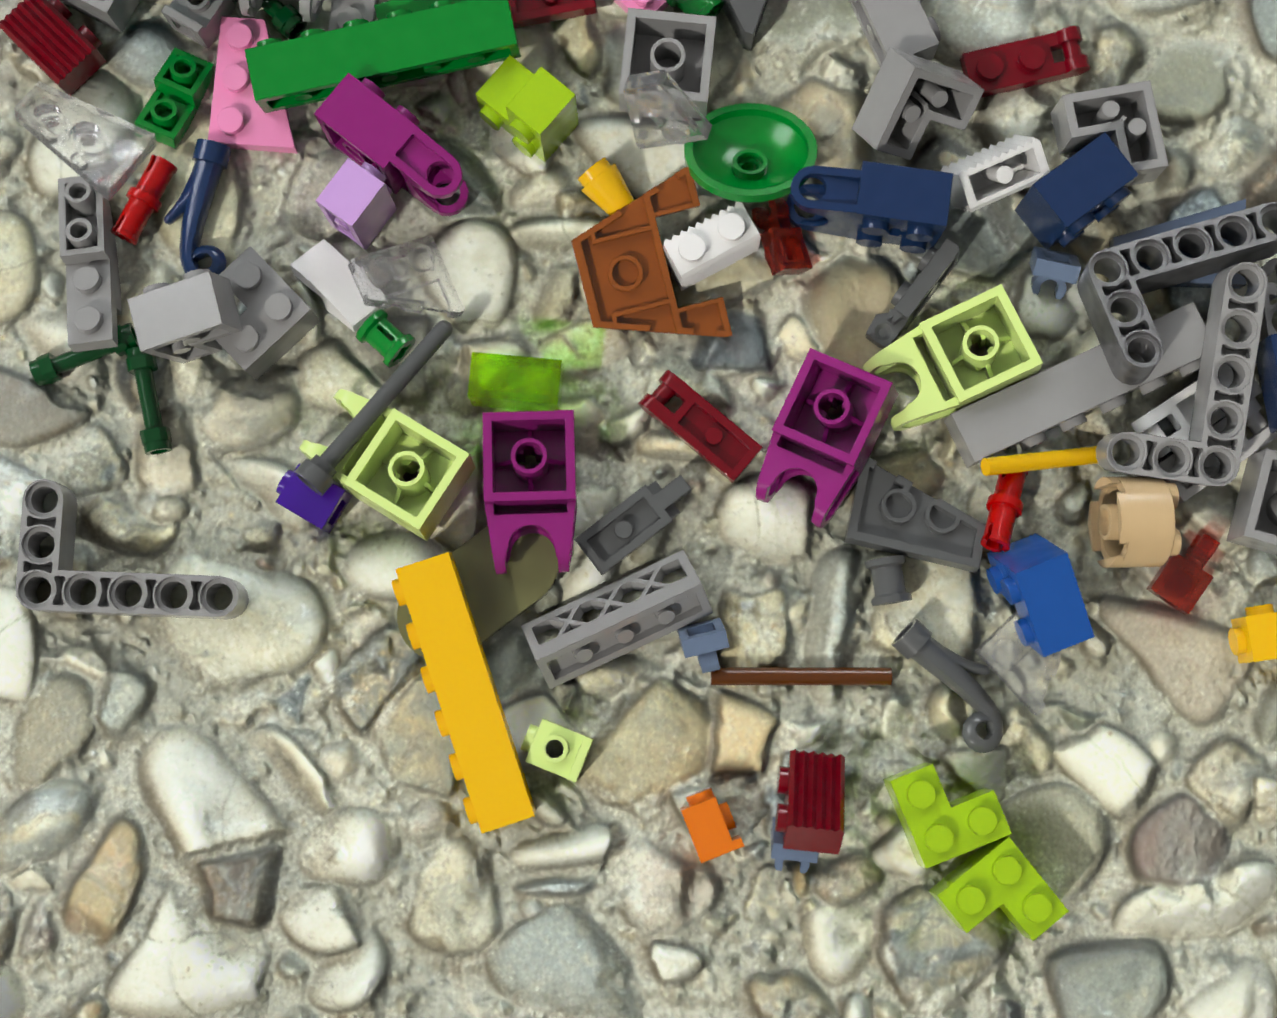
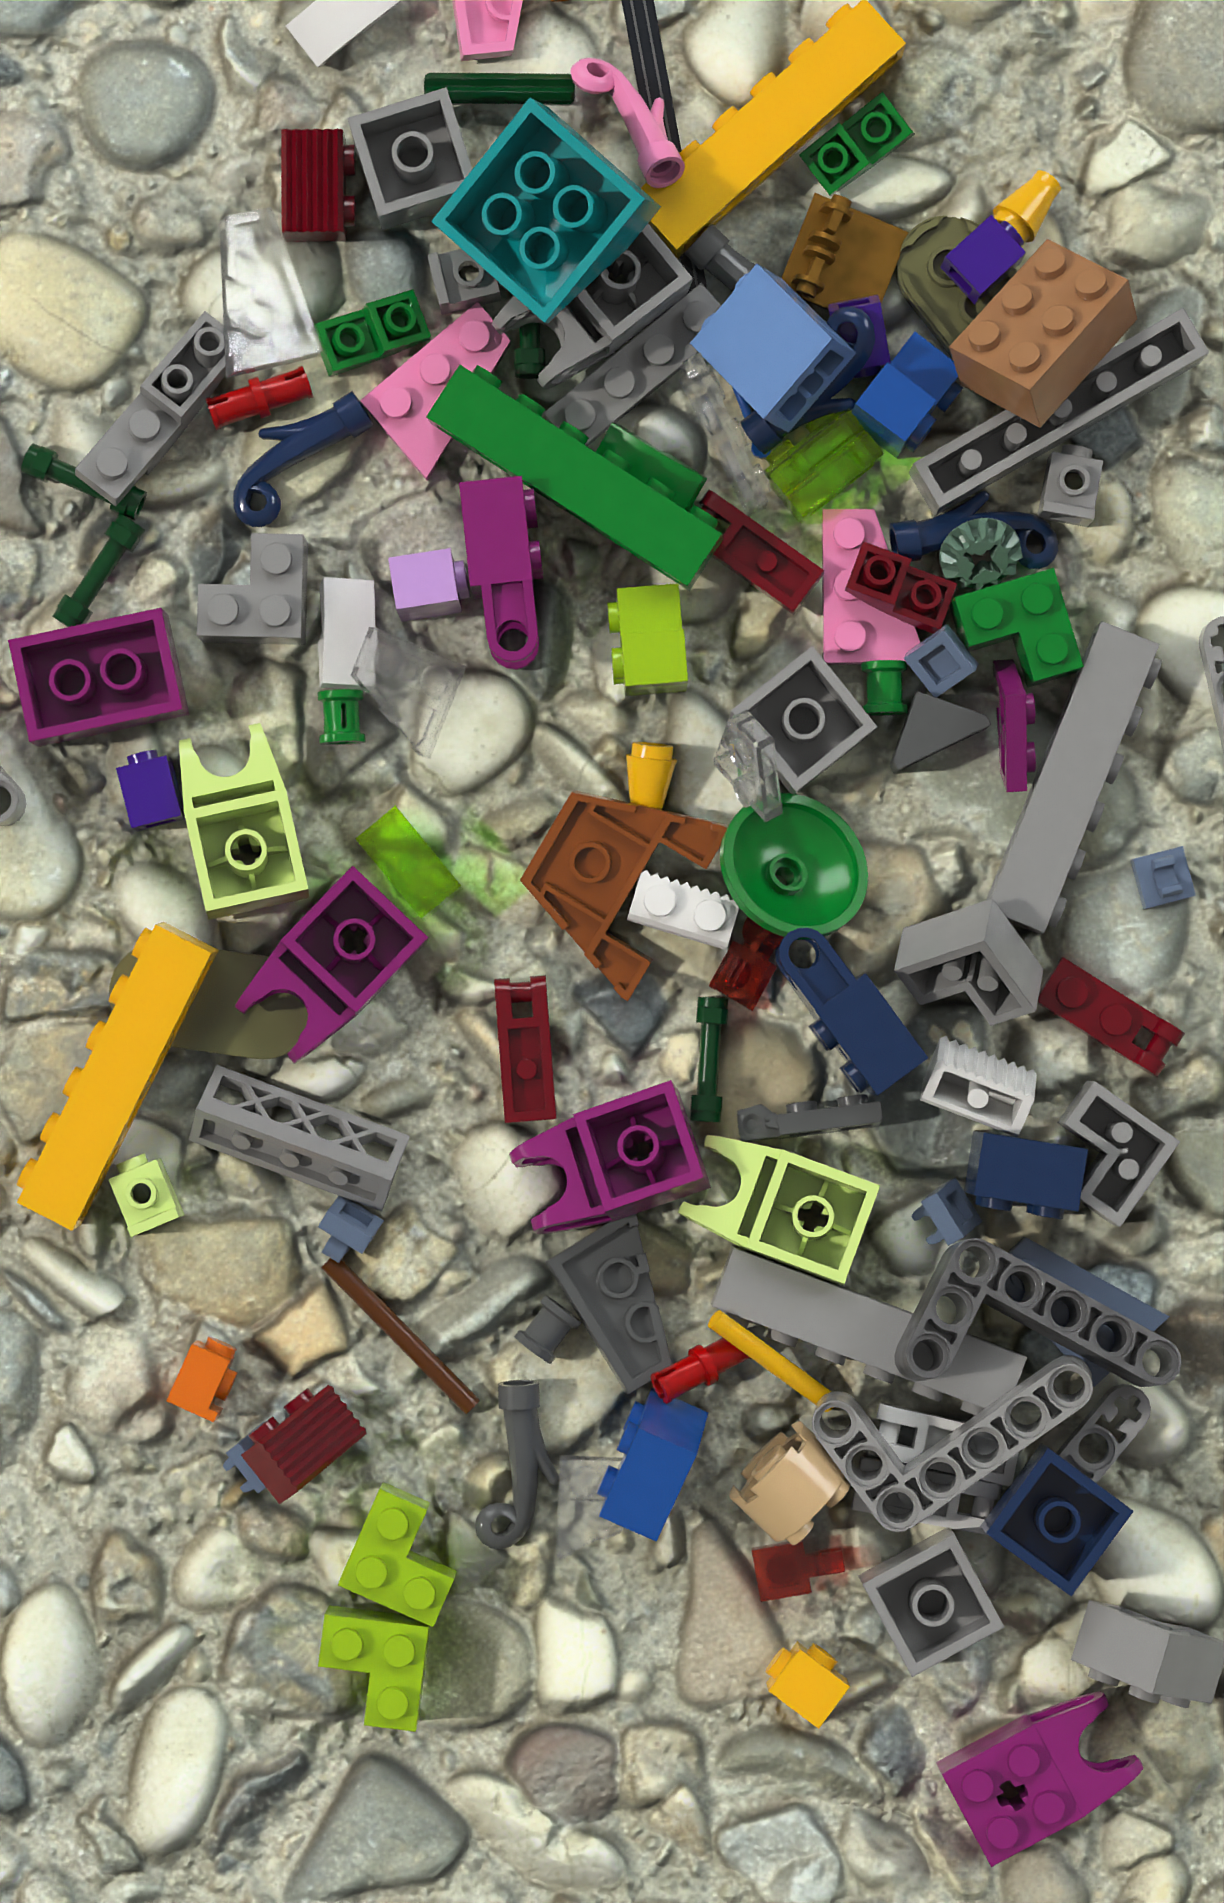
camera: 40 degrees right, 5 degrees up
light grey brick [127,269,243,364] -> none
dark grey piece [294,320,453,496] -> none
dark grey hinge [574,475,692,576] -> none
none -> magenta brick [8,608,189,747]
none -> dark green bar [690,997,729,1122]

